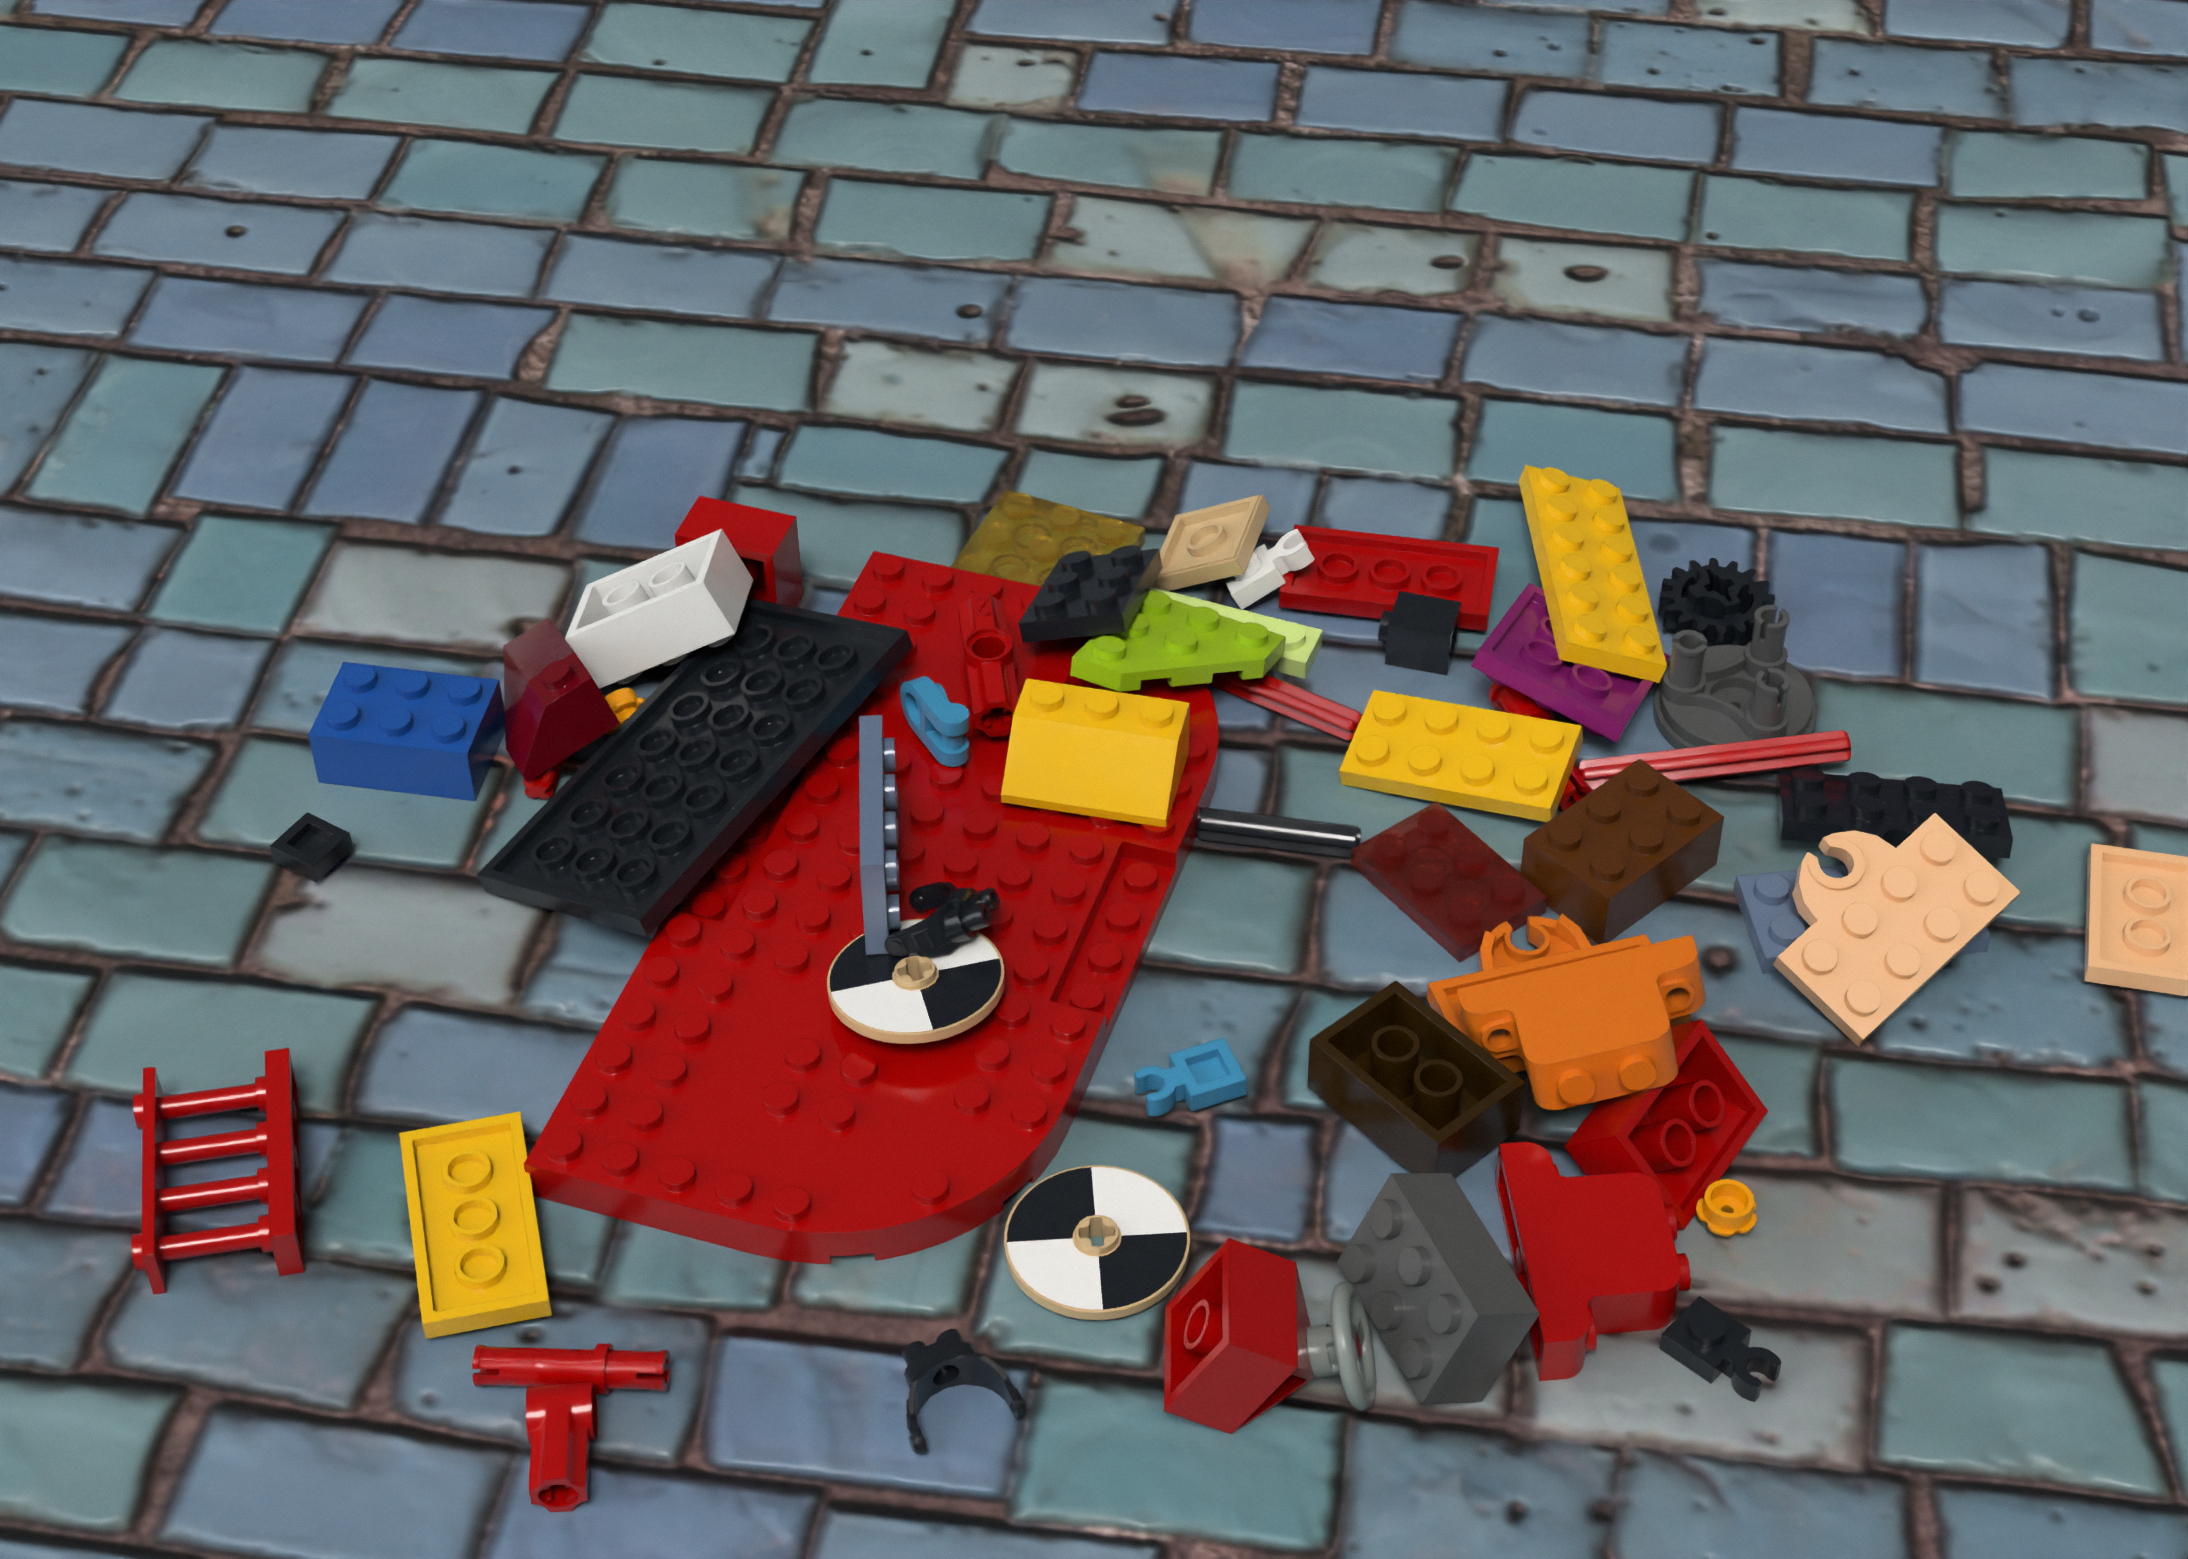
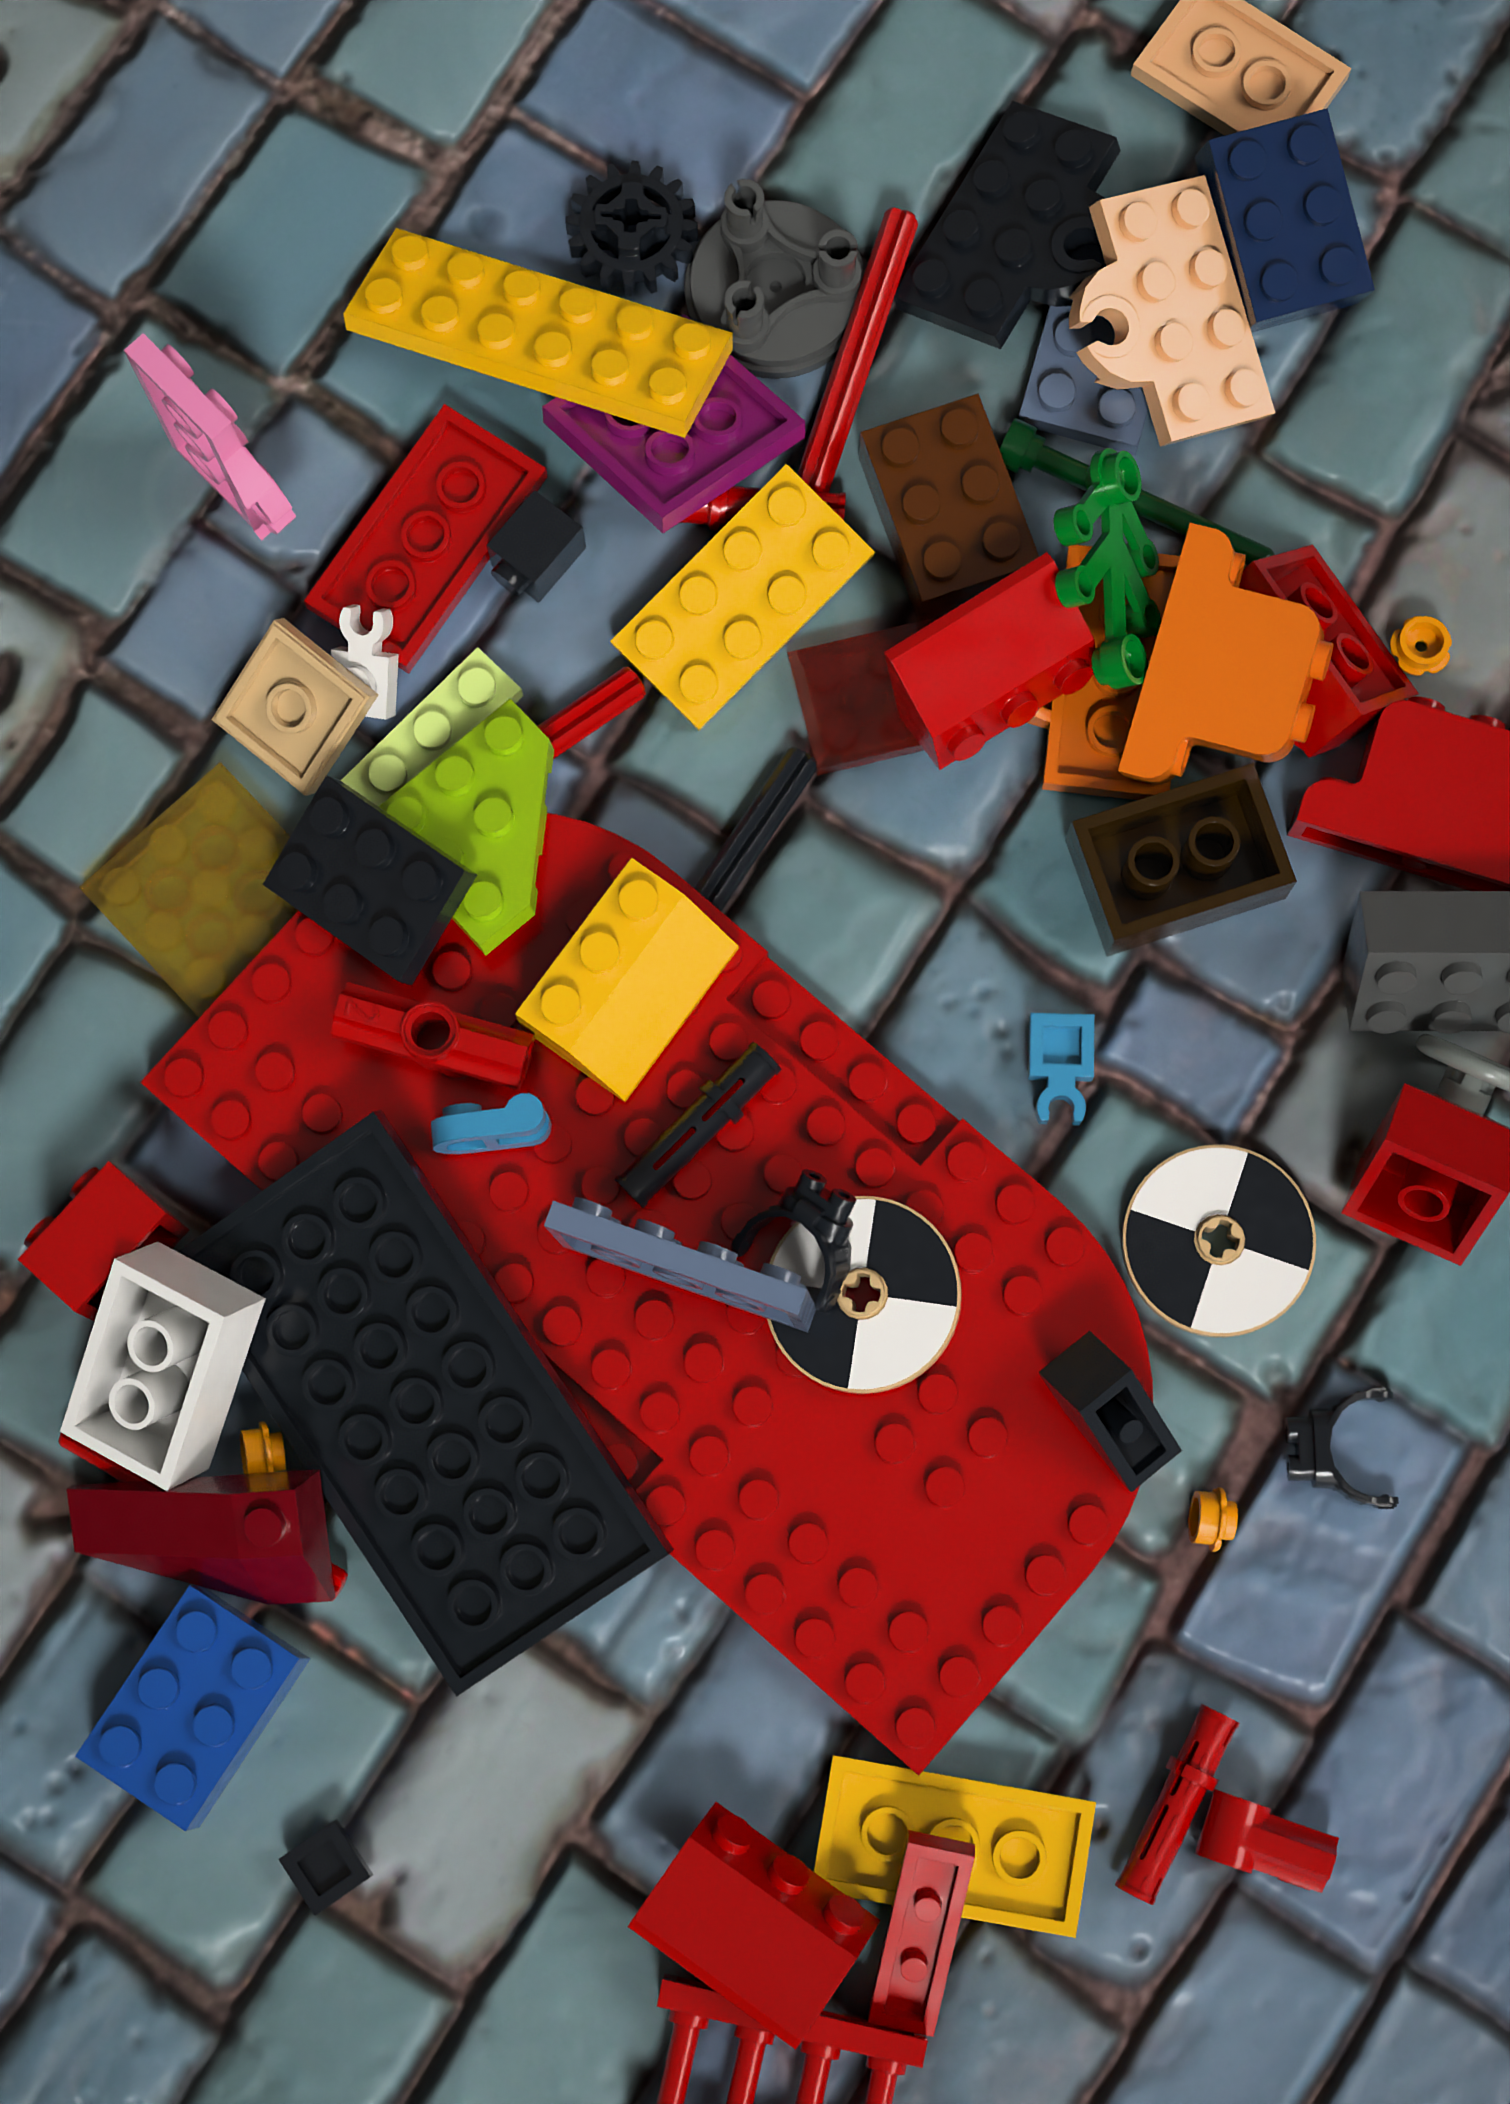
camera: 65 degrees left, 35 degrees up
none -> bright pink plate [124,333,296,541]
none -> black pin [614,1041,782,1208]
none -> red slope [628,1801,881,2050]
none -> plate [867,1830,975,2037]
none -> red slope [884,552,1096,770]
none -> dark green piece [999,418,1275,565]
none -> black slope [1038,1330,1182,1492]
none -> green plant [1053,448,1161,689]
none -> light orange plate [1188,1487,1238,1552]
none -> dark blue brick [1194,108,1375,332]

